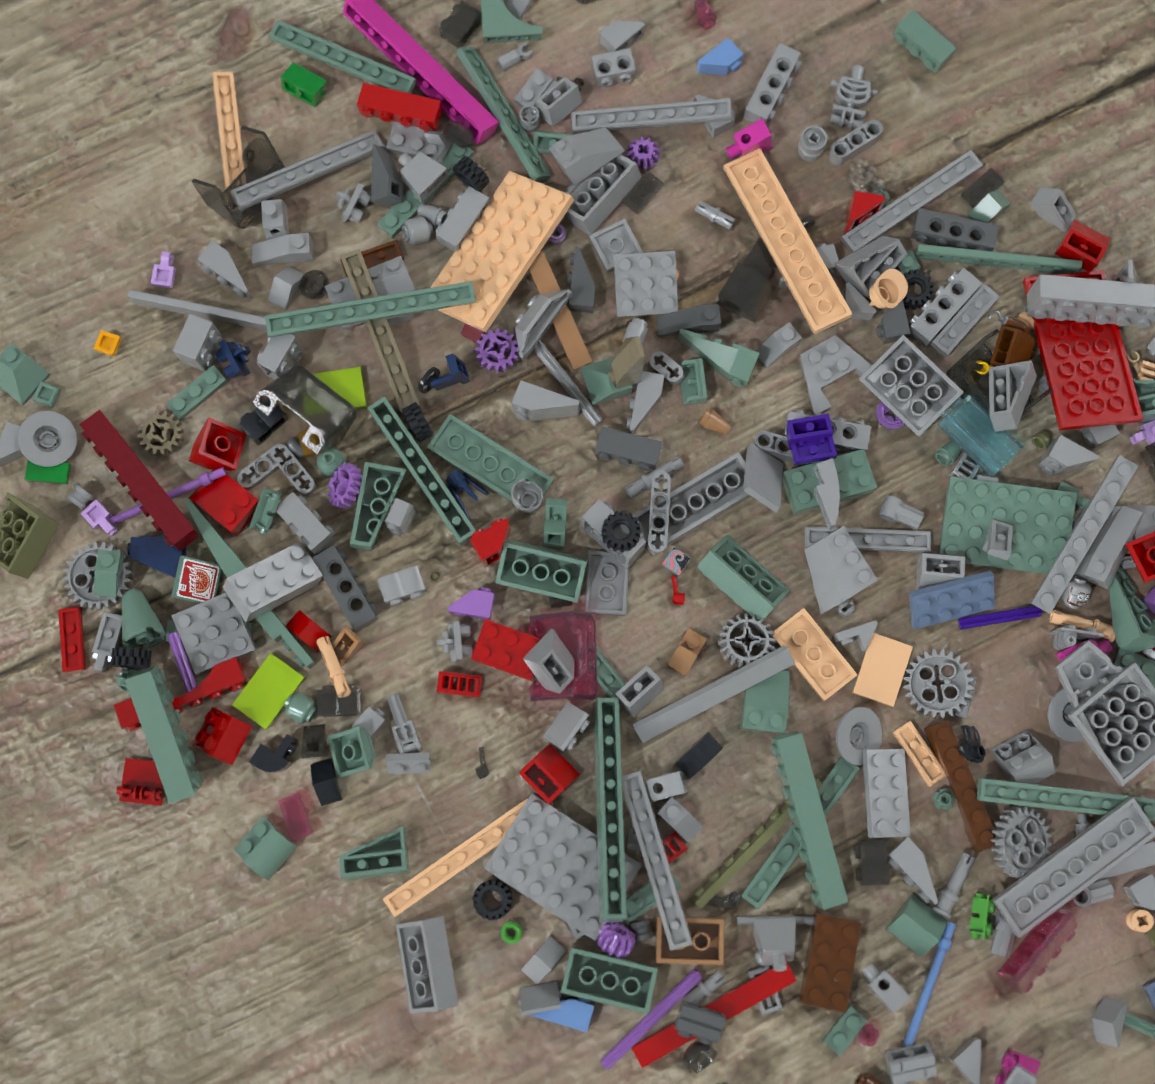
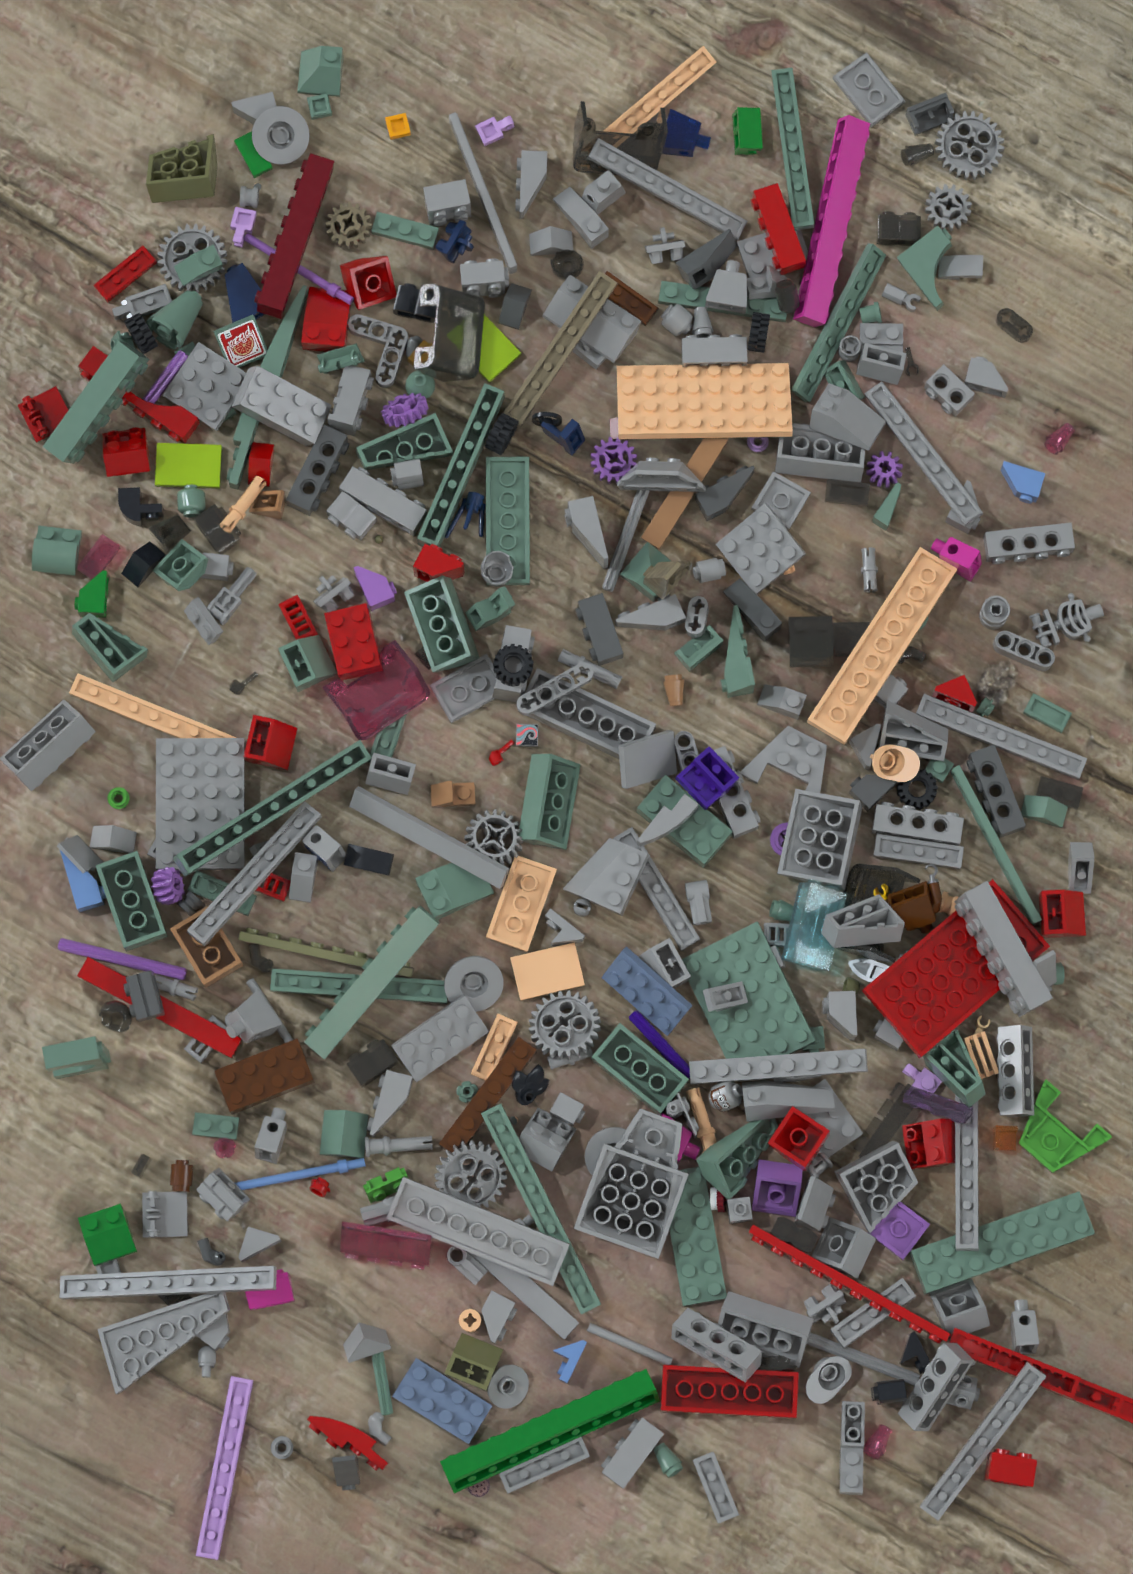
camera: 55 degrees right, 0 degrees up
sand green plate [264,281,476,338] -> none
black tyre [472,880,513,921] -> none
light grey slope [523,629,575,694] -> none
light grey slope [543,702,590,753] -> none
none -> green slope [74,570,109,618]
none -> sand green slope [278,635,337,692]
none -> red plate [309,1177,331,1197]
none -> light grey brick [339,466,427,536]
none -> dark grey slope [498,283,532,330]
none -> light grey brick [550,1092,585,1126]
none -> sand green brick [591,1023,689,1116]
none -> clear blue torso [659,109,711,157]
none -> light grey plate [848,958,890,983]
none -> sand green piece [859,302,882,323]
none -> sand green slope [872,483,901,531]
none -> sand green tile [1023,693,1072,733]

